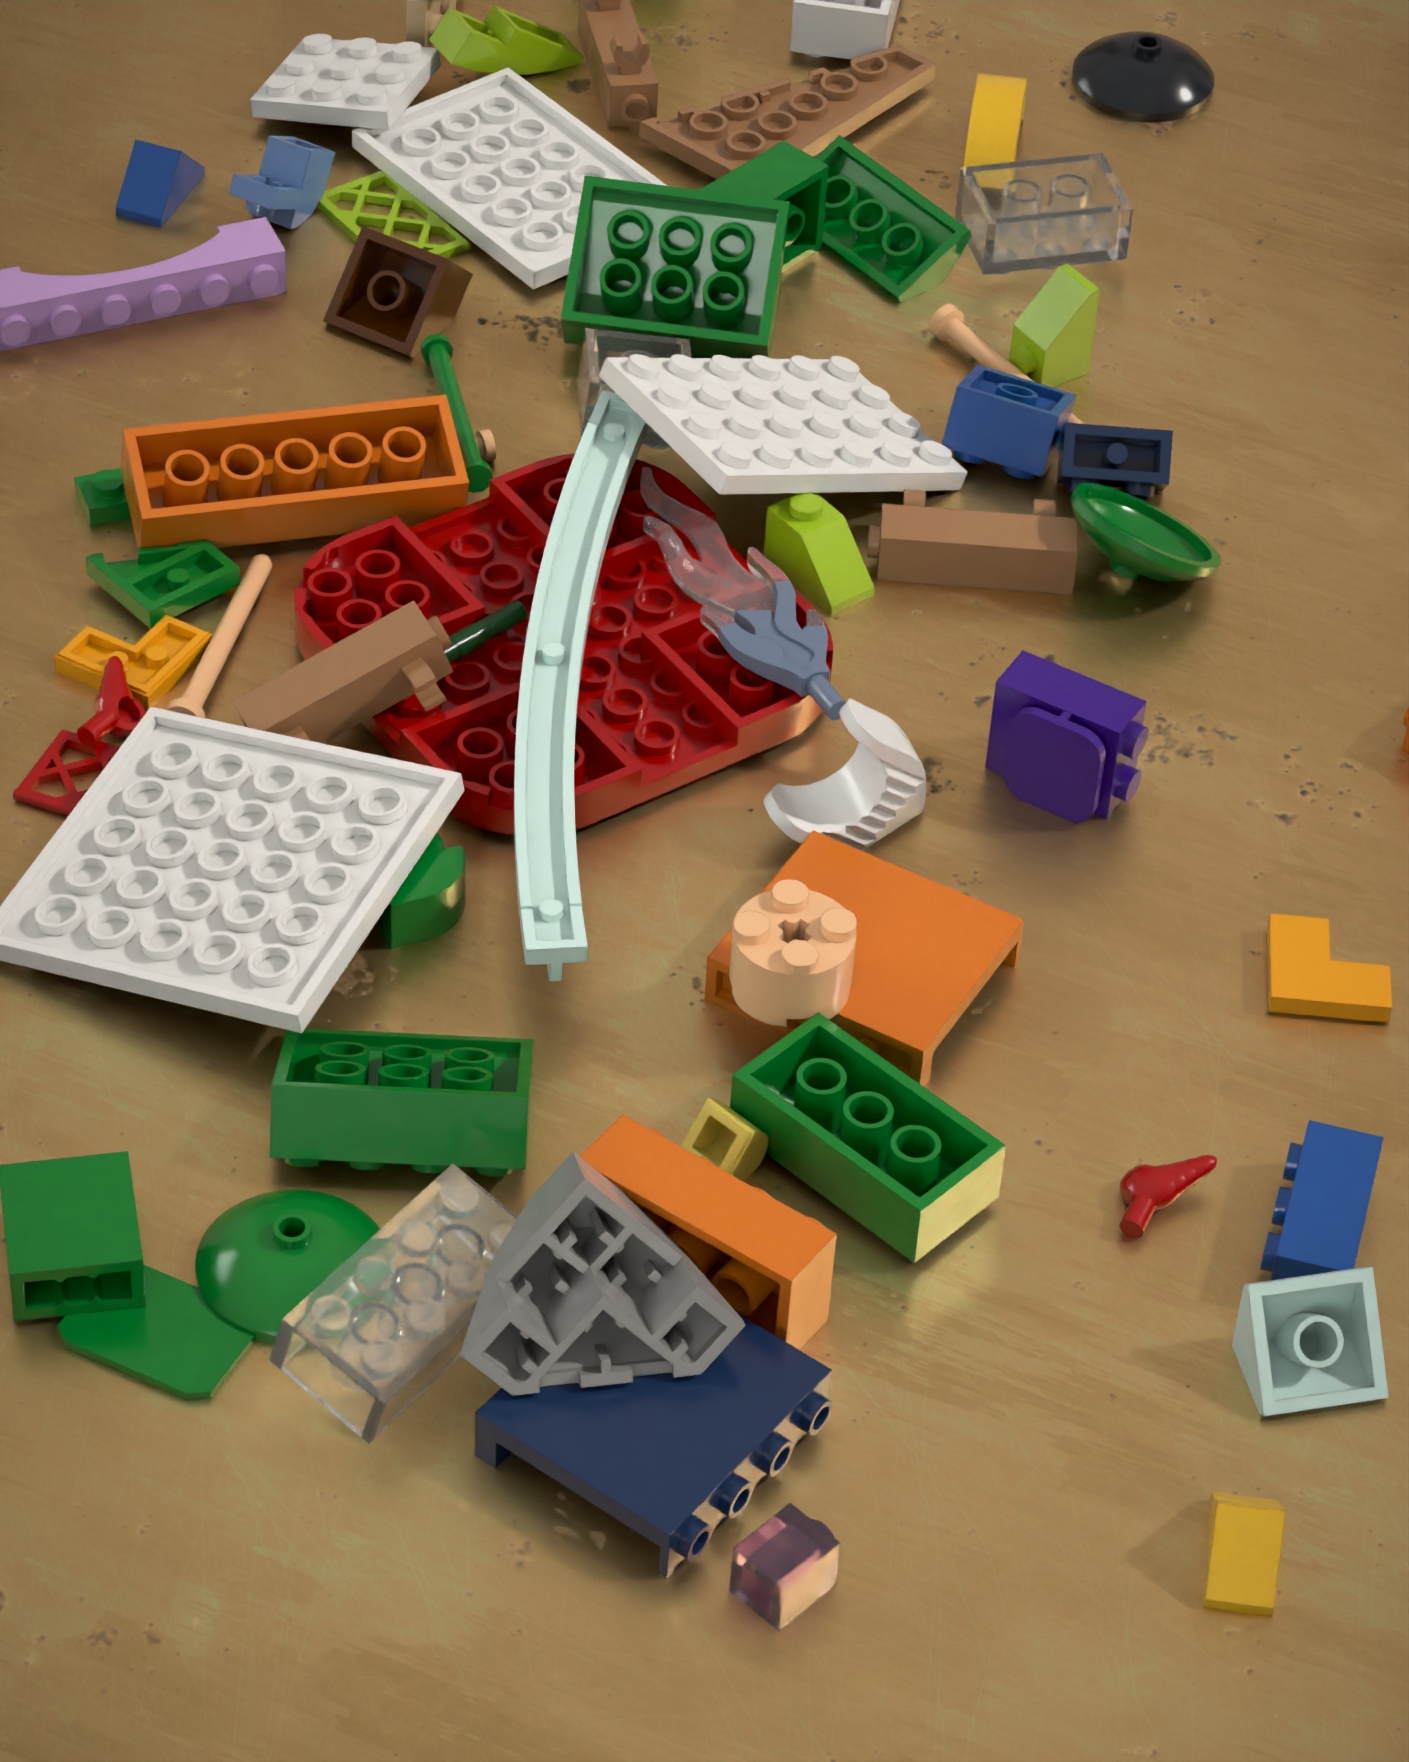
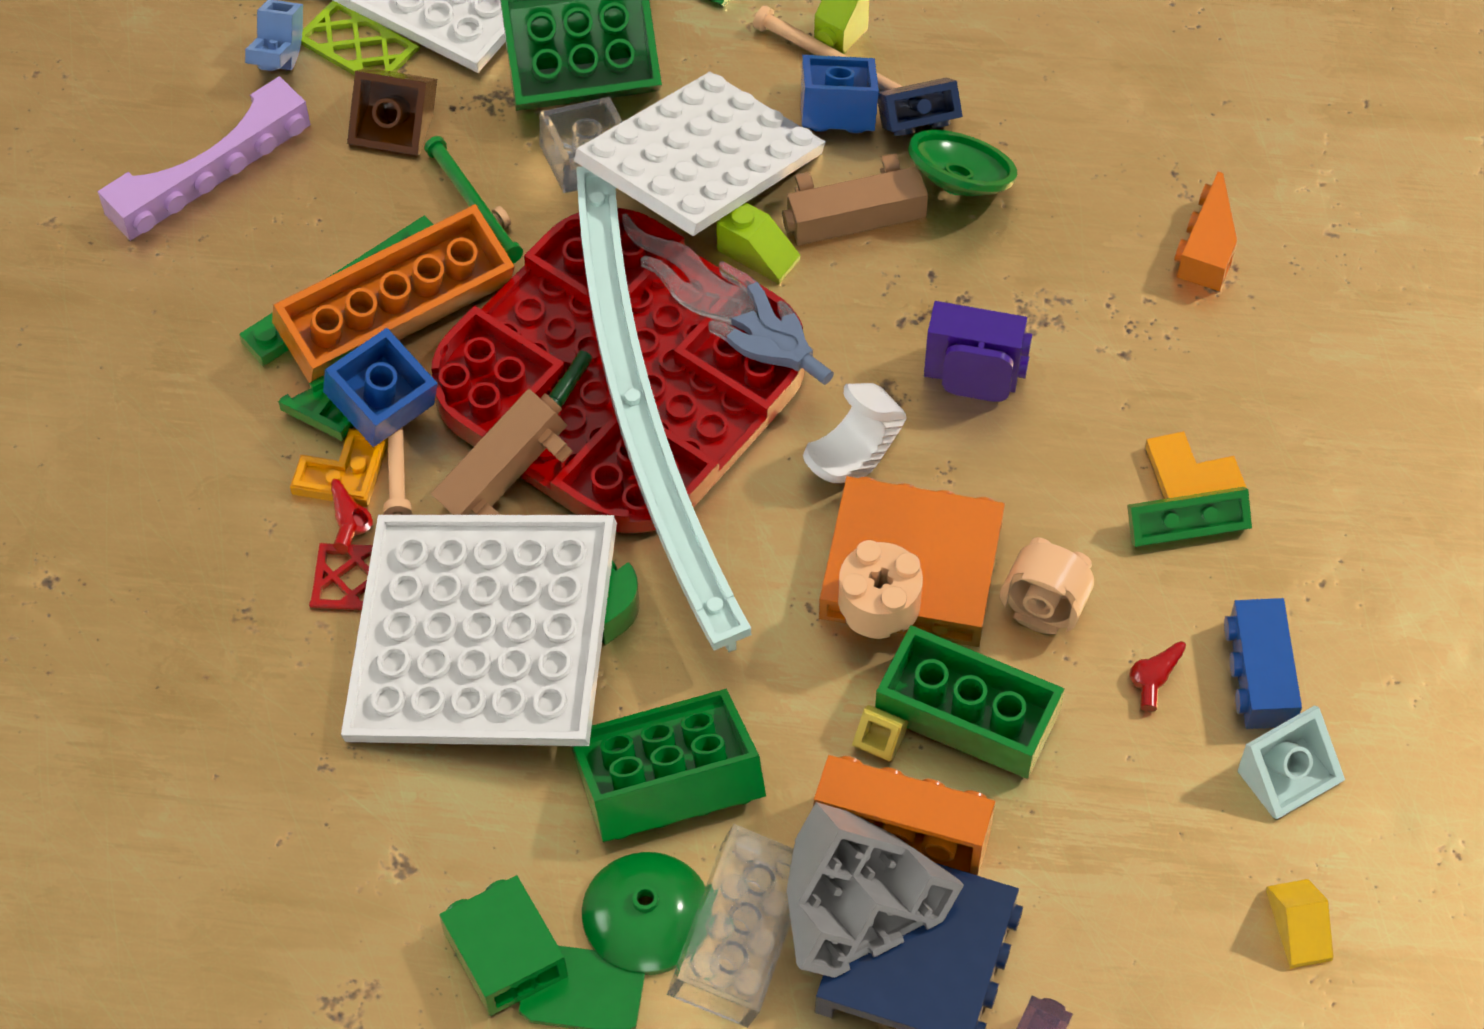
camera: 15 degrees left, 15 degrees up
blue slope [116,139,205,228] -> none
none -> blue brick [323,328,437,447]
none -> light nougat brick [1000,537,1094,634]
none -> green plate [1127,487,1252,547]

